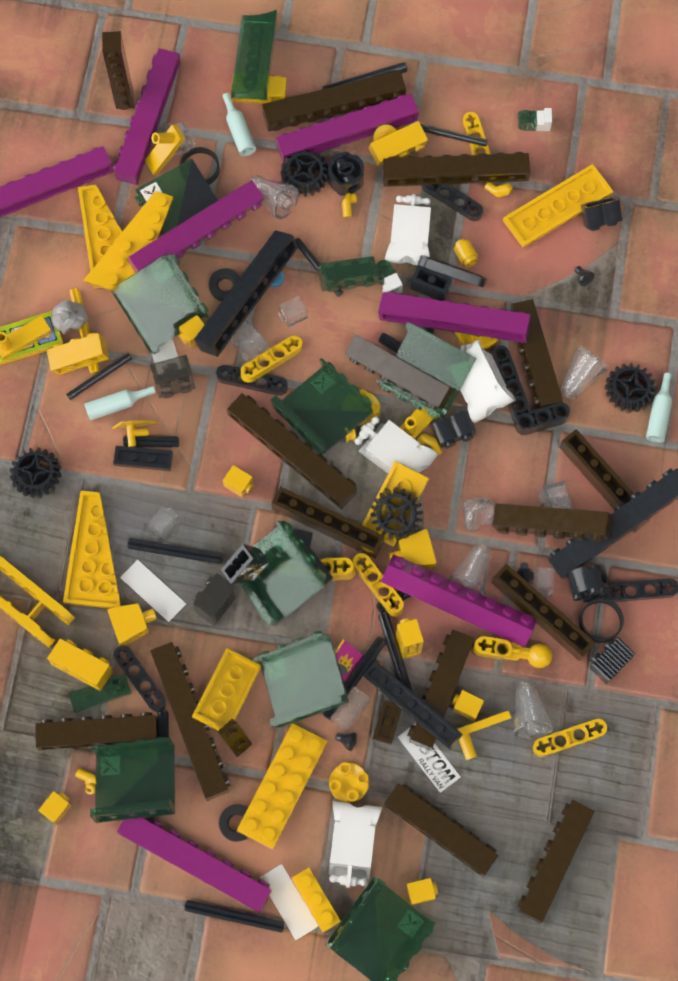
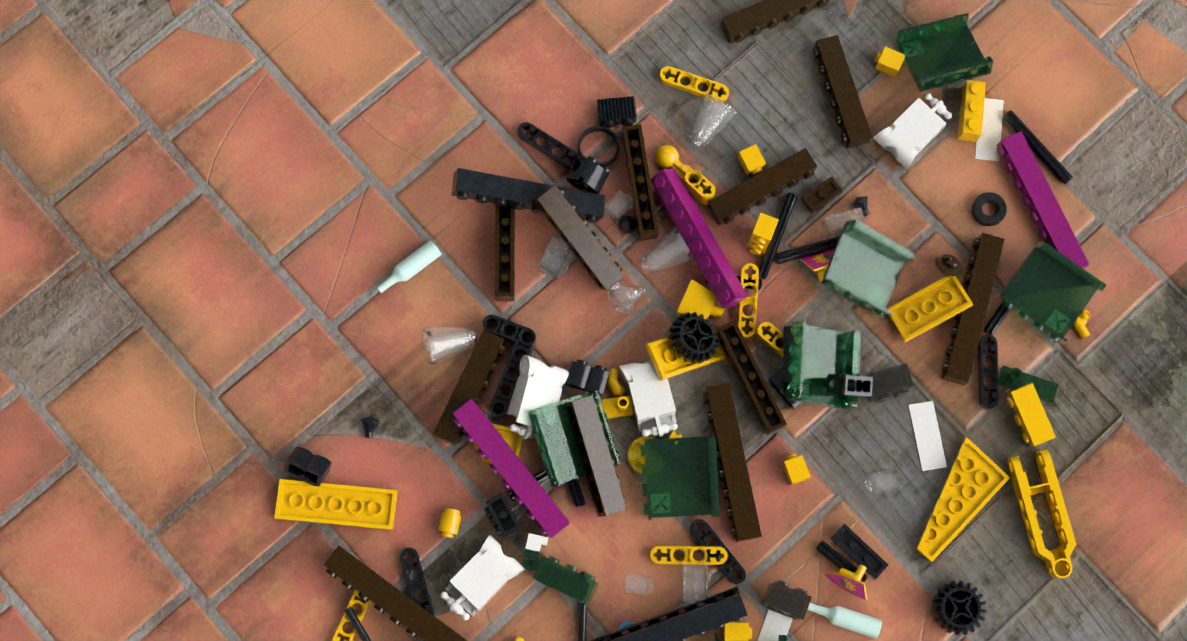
camera: 145 degrees left, 5 degrees up
dark brown brick [35,712,158,750] -> none
yellow brick [38,791,72,825] -> none
yellow torso [107,603,157,646] -> none
black axle [127,538,223,564] -> none
yellow plate [237,723,328,850] -> none
yellow dish [329,762,369,803] -> none
black tile [363,661,463,750] -> none
white sticker [398,723,460,793] -> none
beam [417,255,487,287] -> none
yellow piece [457,711,511,760] -> none
yellow arm [484,183,513,198] -> none
leg [517,108,552,131] -> none
black gear [605,362,656,413] -> none

